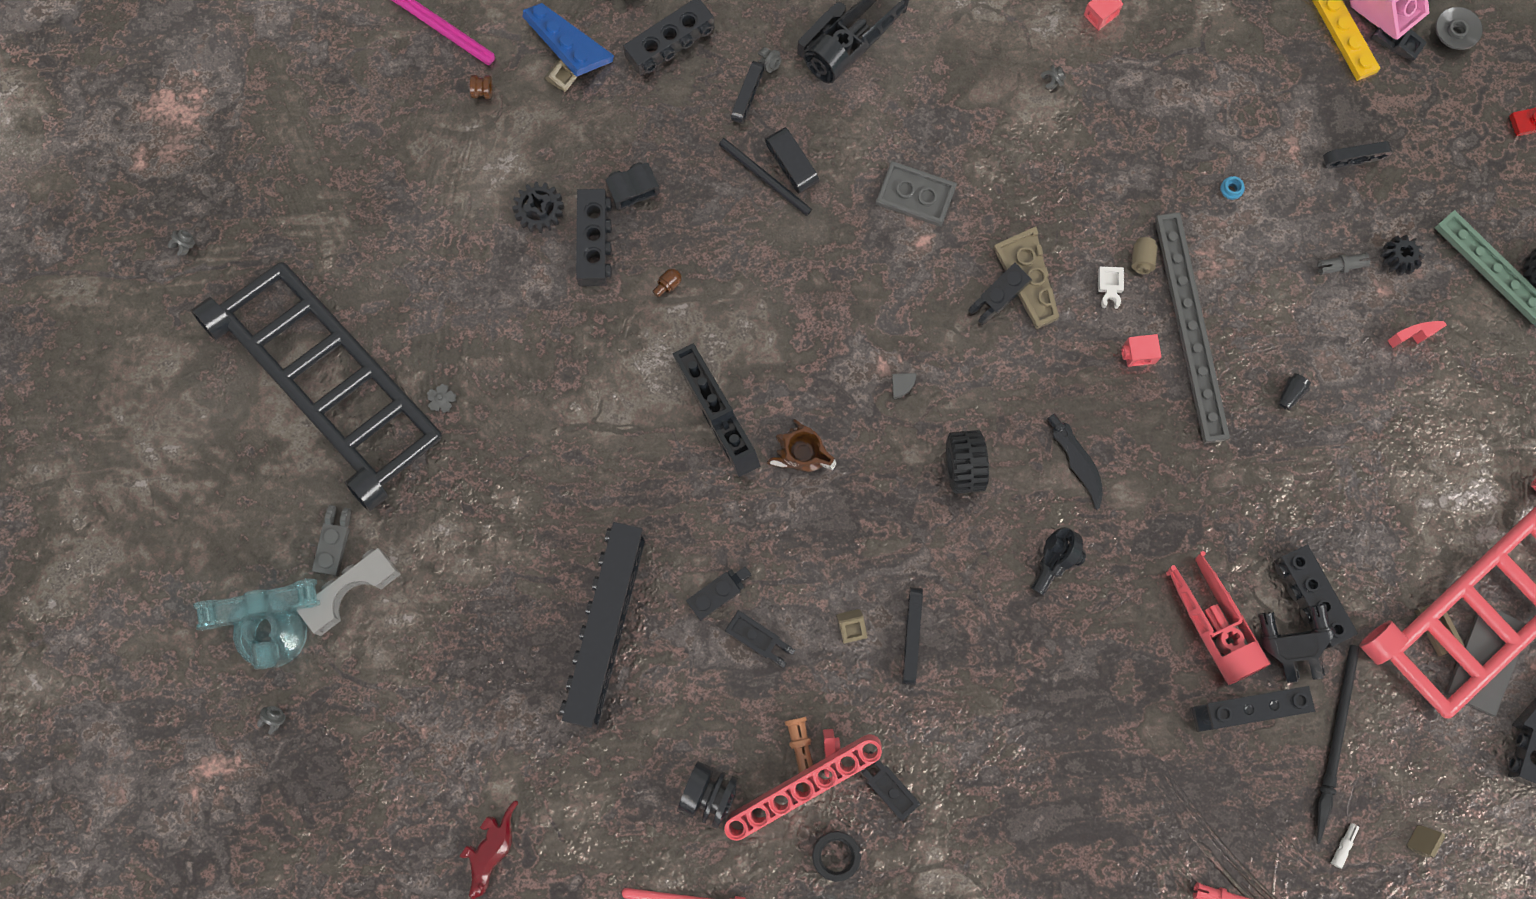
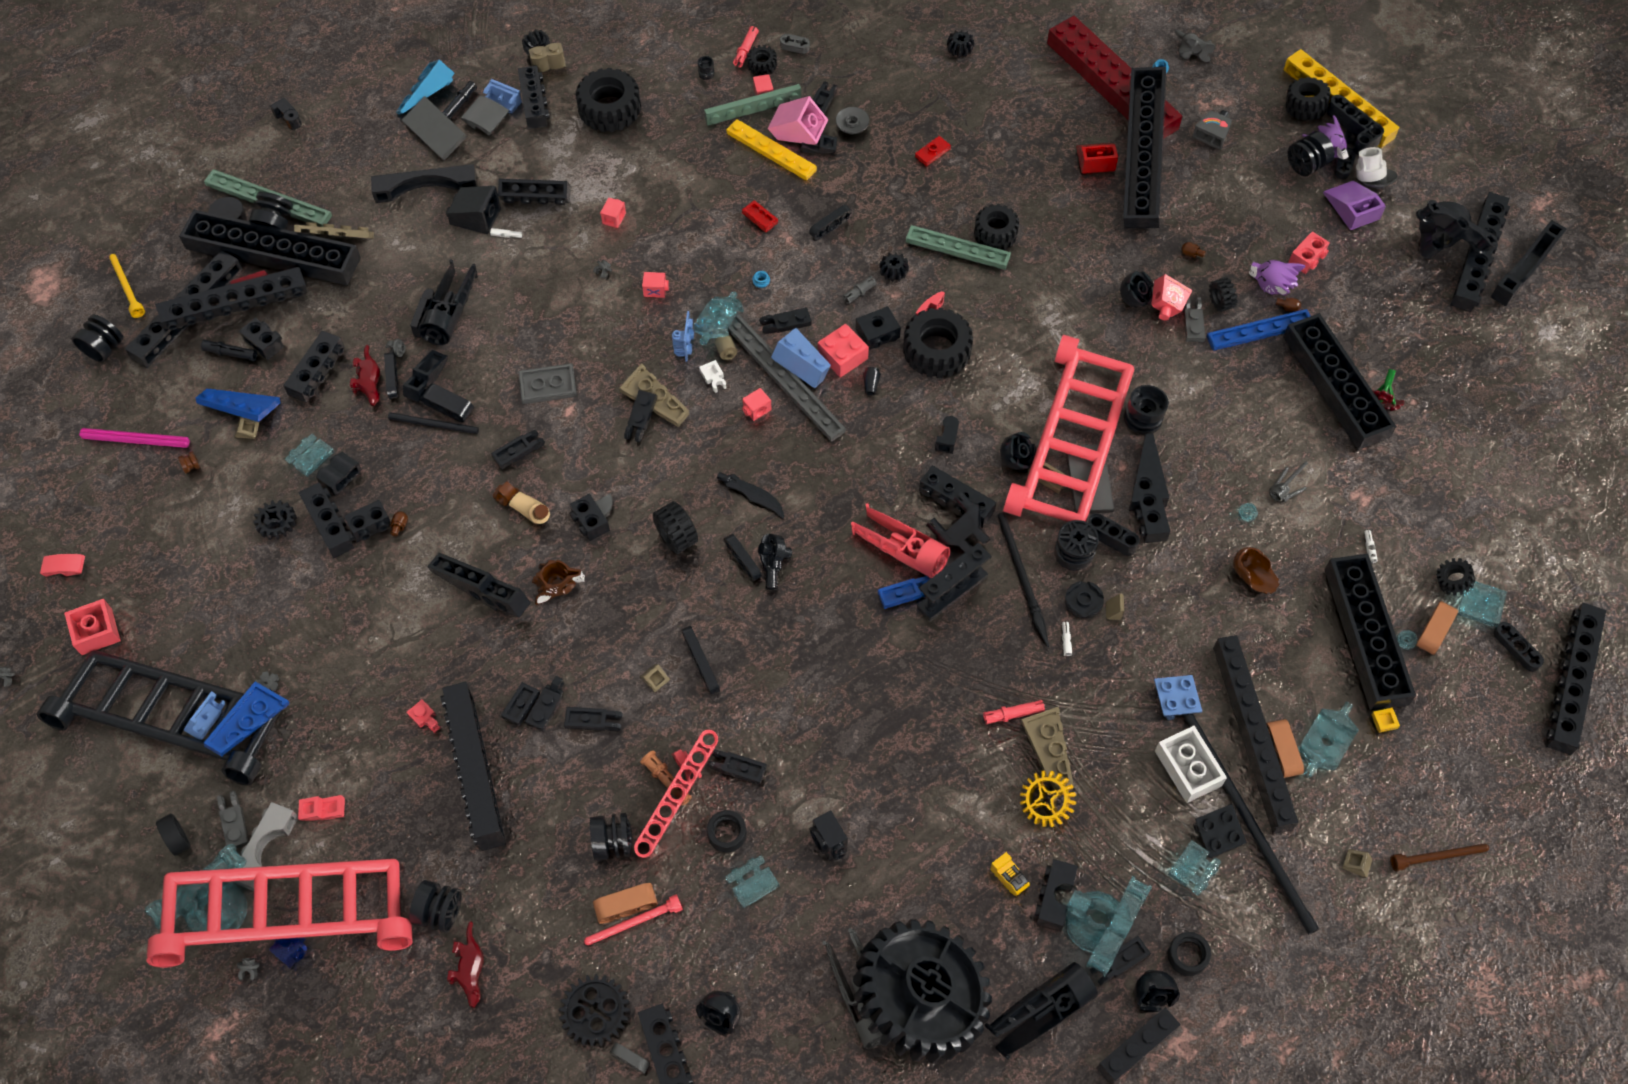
camera: 30 degrees left, 15 degrees down
none -> coral slope [40,554,85,577]
none -> coral brick [65,599,121,655]
none -> coral fence [147,859,413,968]
none -> black tyre [156,813,190,856]
none -> medium blue hinge [184,691,225,740]
none -> blue wing [204,681,289,757]
none -> clear blue brick [269,937,308,968]
none -> clear light blue plate [285,434,334,477]
none -> coral slope [298,795,345,821]
none -> black brick [344,500,391,543]
none -> dark red animal [350,345,380,407]
none -> black slope [403,350,448,402]
none -> coral plate [406,699,440,733]
none -> black wheel [409,880,462,933]
none -> black hinge [491,430,545,470]
none -> piece [493,481,550,524]
none -> black plate [501,682,540,726]
none -> black brick [569,493,610,541]
none -> nougat beam [593,883,658,924]
none -> coral brick [642,272,669,298]
none -> medium blue hinge [672,311,694,362]
none -> clear light blue plate [694,291,744,345]
none -> black beam [724,534,762,582]
none -> red plate [742,200,778,232]
none -> black hinge [759,307,812,334]
none -> medium blue wedge [771,328,831,388]
none -> coral brick [818,324,869,378]
none -> black brick [855,306,901,350]
none -> blue hinge [878,576,930,609]
none -> black tyre [903,308,973,378]
none -> black leg [935,416,959,454]
none -> black cylinder [1000,432,1036,470]
none -> black wheel [1054,520,1099,571]
none -> black tile [1065,581,1104,619]
none -> black beam [1088,513,1140,556]

